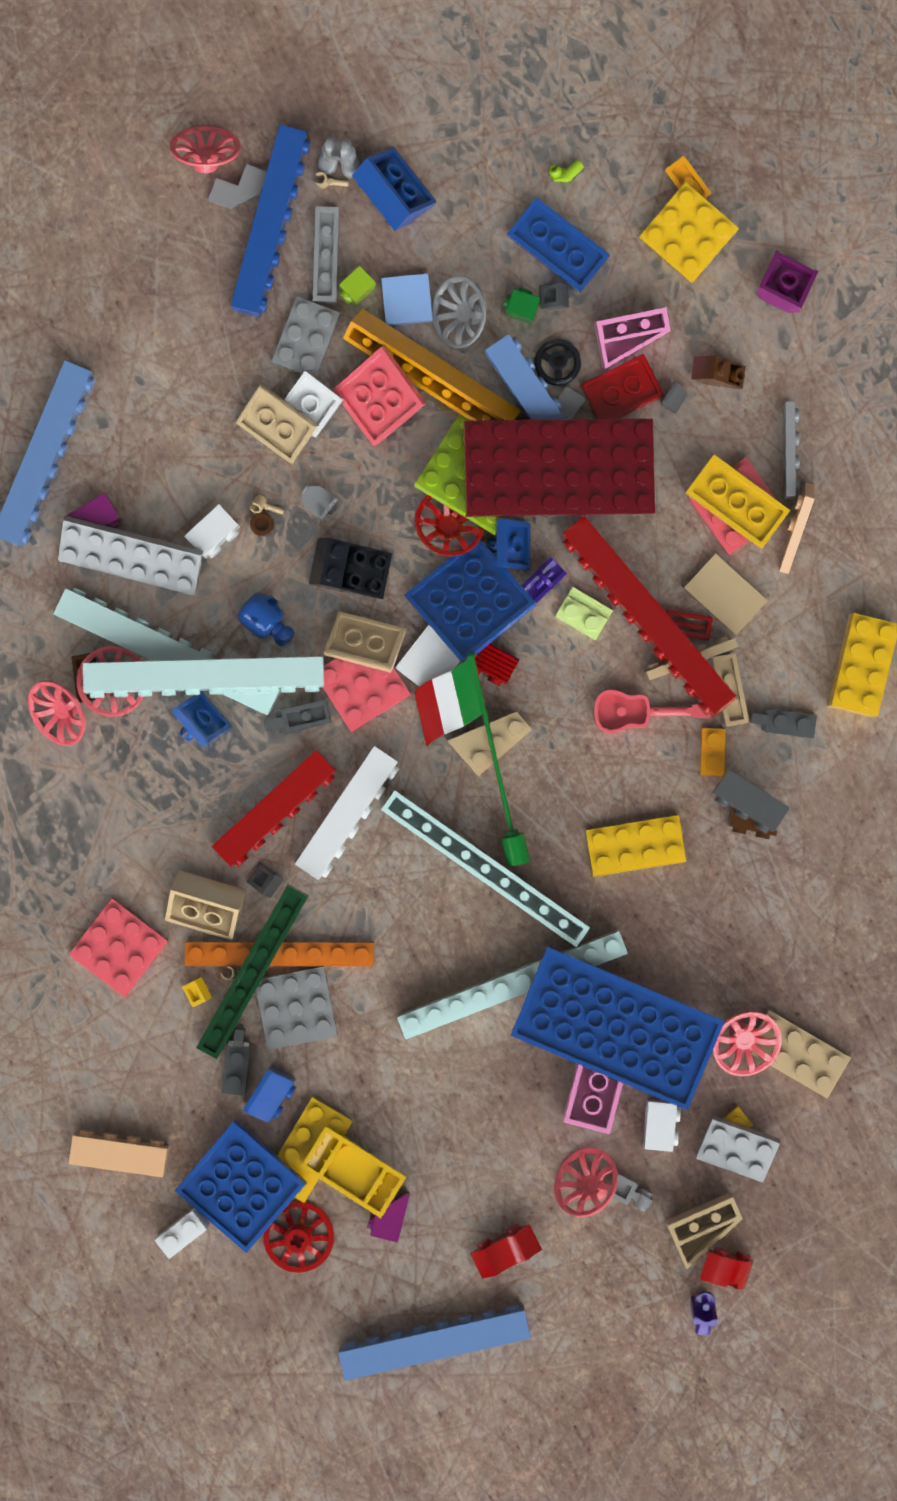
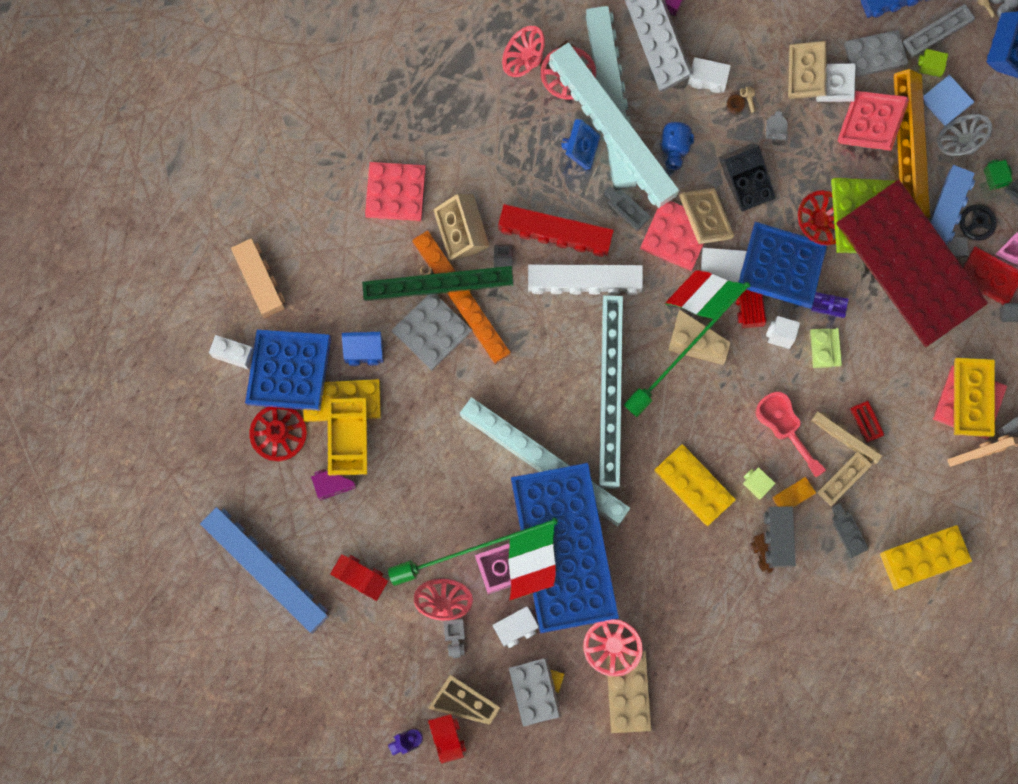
camera: 55 degrees right, 10 degrees down
yellow plate [182,977,212,1008] -> none
dark grey hinge [221,1028,251,1096] -> none
blue tile [486,519,530,571] -> none
red brick [562,516,736,718] -> none
tan tile [683,553,768,636] -> none
none -> flag [388,517,558,601]
none -> yellowish green brick [743,467,775,500]
none -> white brick [766,316,800,349]

